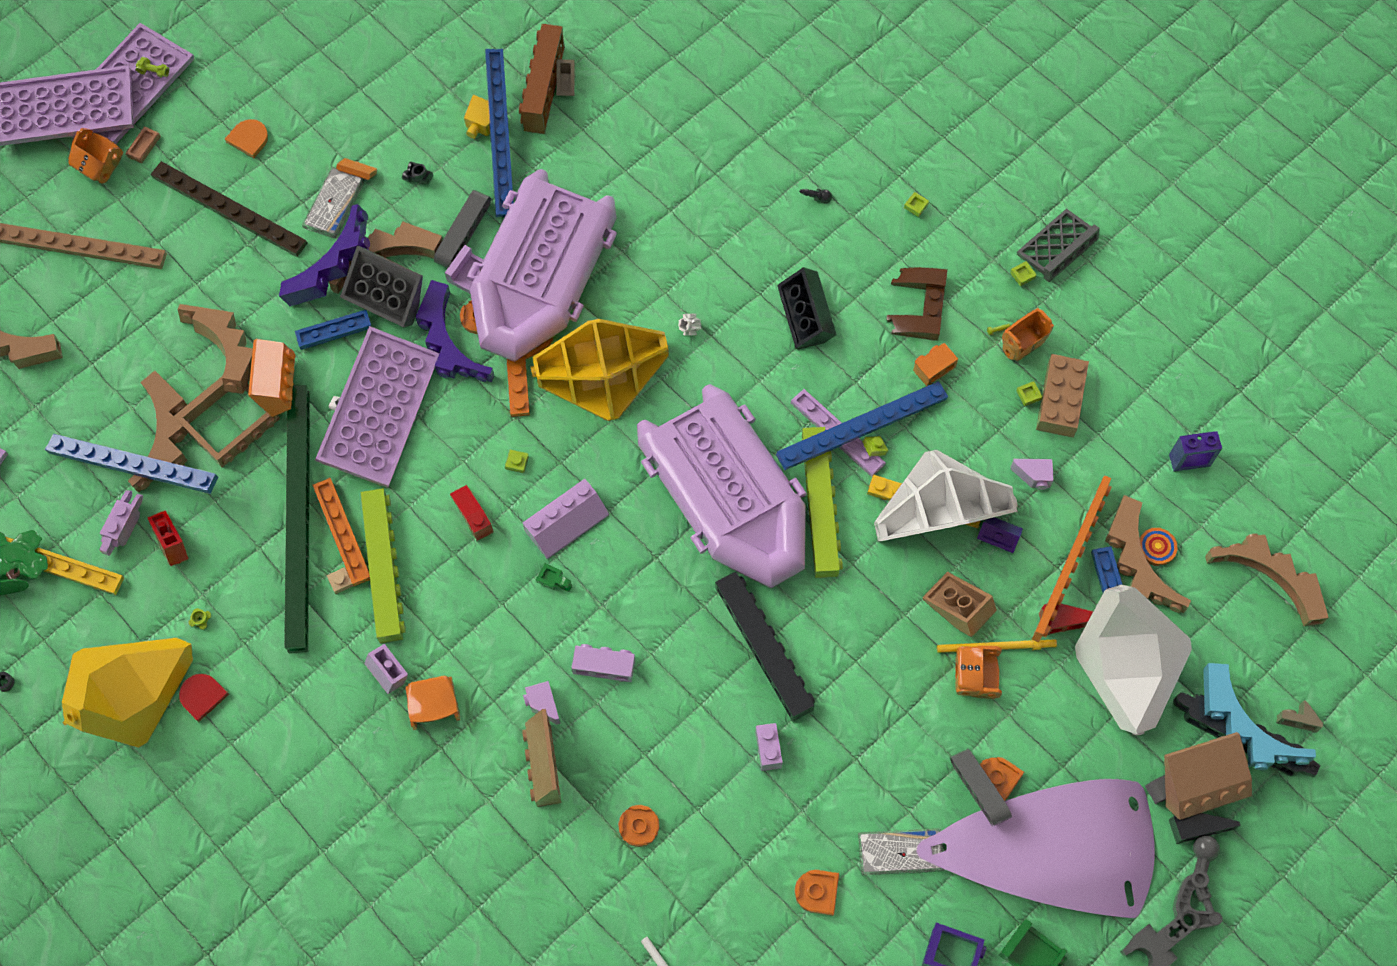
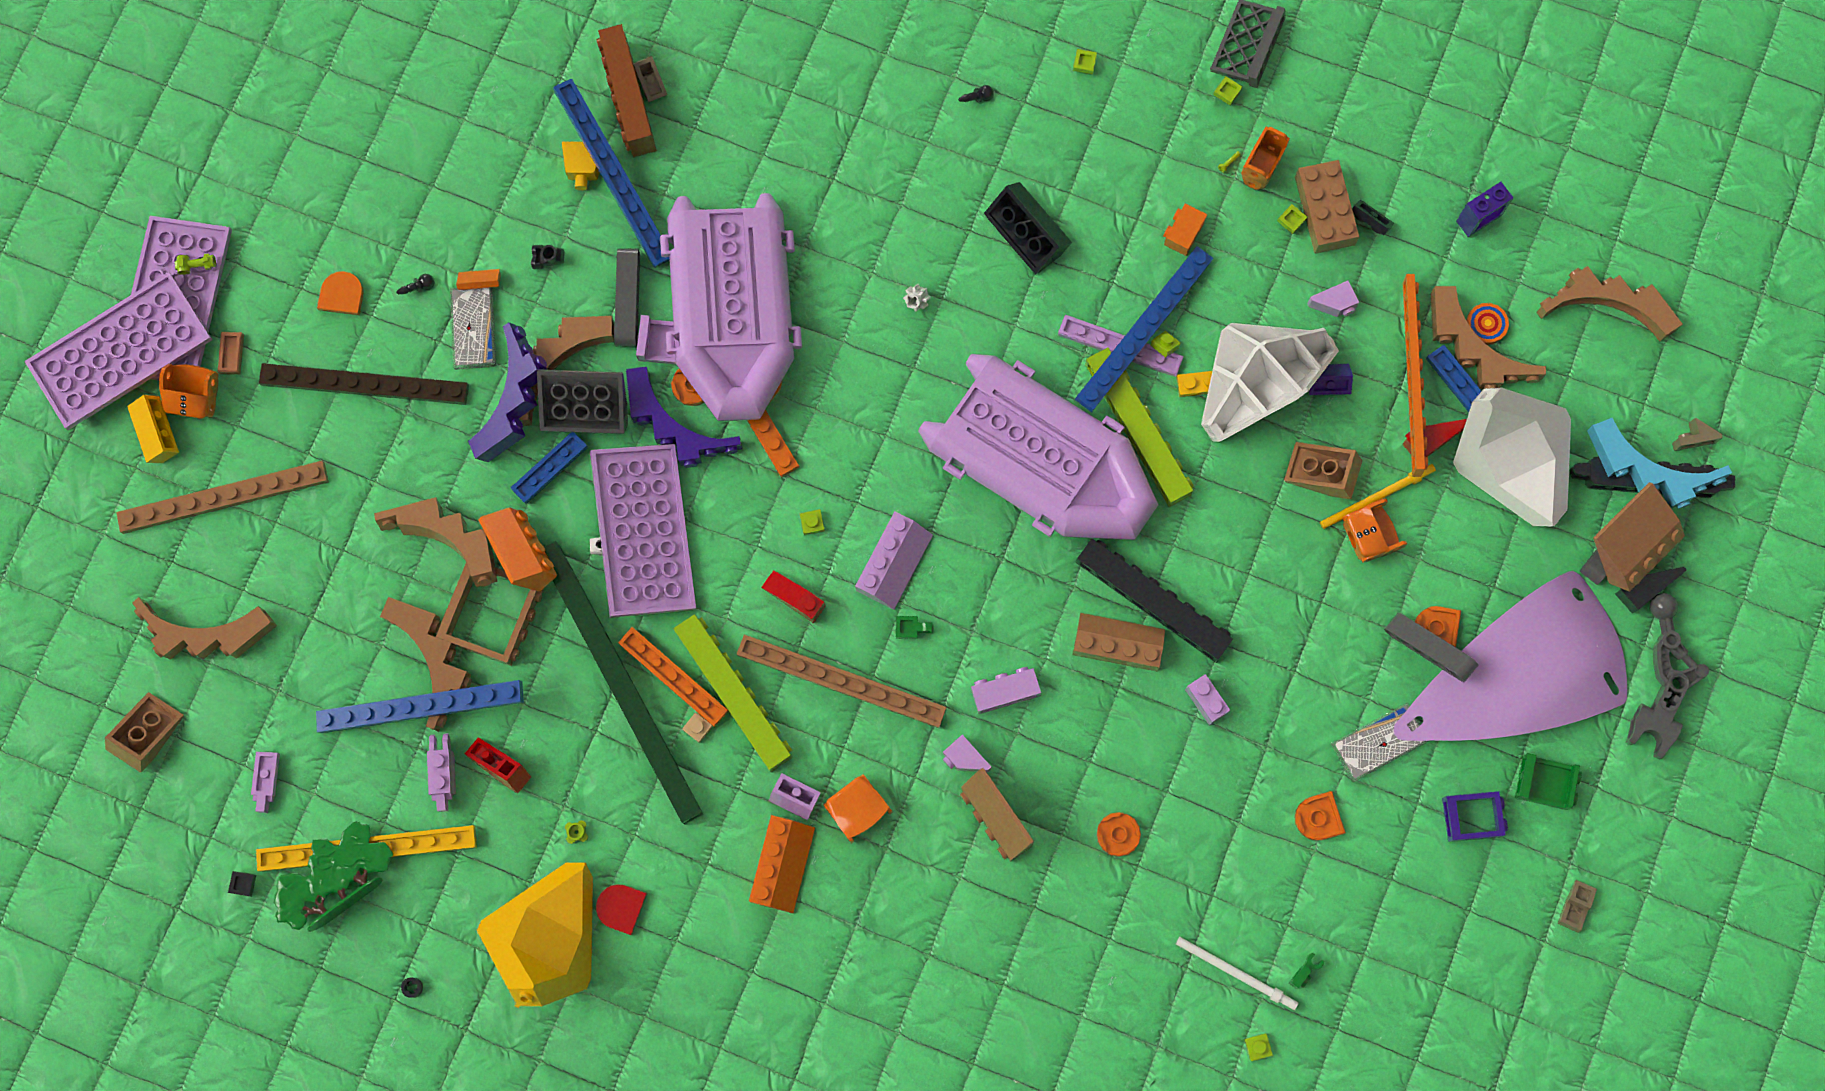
camera: 20 degrees left, 10 degrees up
yellow panel [531,319,669,421] -> none
reddish brown wedge [886,267,948,341] -> none
none -> yellow brick [127,395,179,463]
none -> black bar [396,274,435,294]
none -> medium nougat plate [737,634,946,728]
none -> orange slope [749,815,815,914]
none -> medium nougat slope [1072,613,1165,672]
none -> black plate [1352,199,1394,235]

